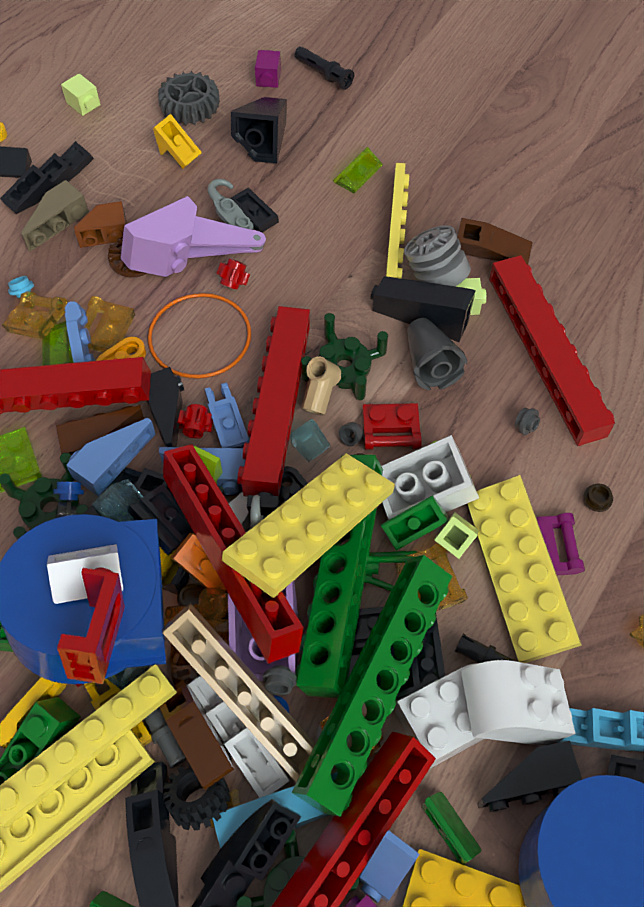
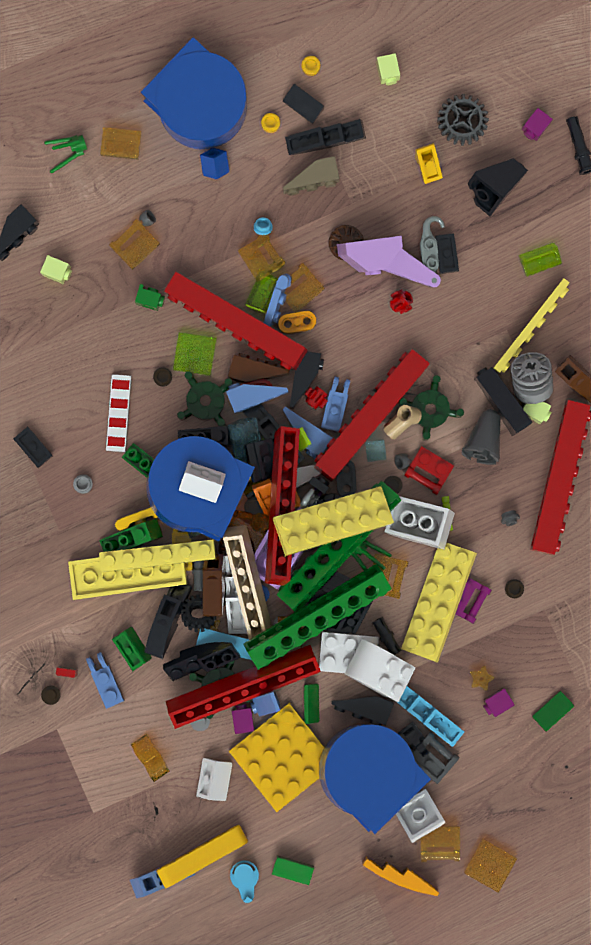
camera: 35 degrees right, 25 degrees up
blue plate [53,482,84,501] -> none
clear smoke plate [55,499,76,518] -> none
red panel [57,568,125,684] -> none
dark orange slope [74,201,127,248] -> none
orange piece [148,293,251,378] -> none
dark grey plate [263,665,297,695] -> none
green slope [381,495,450,551] -> none
yellowish green brick [435,512,479,559] -> none

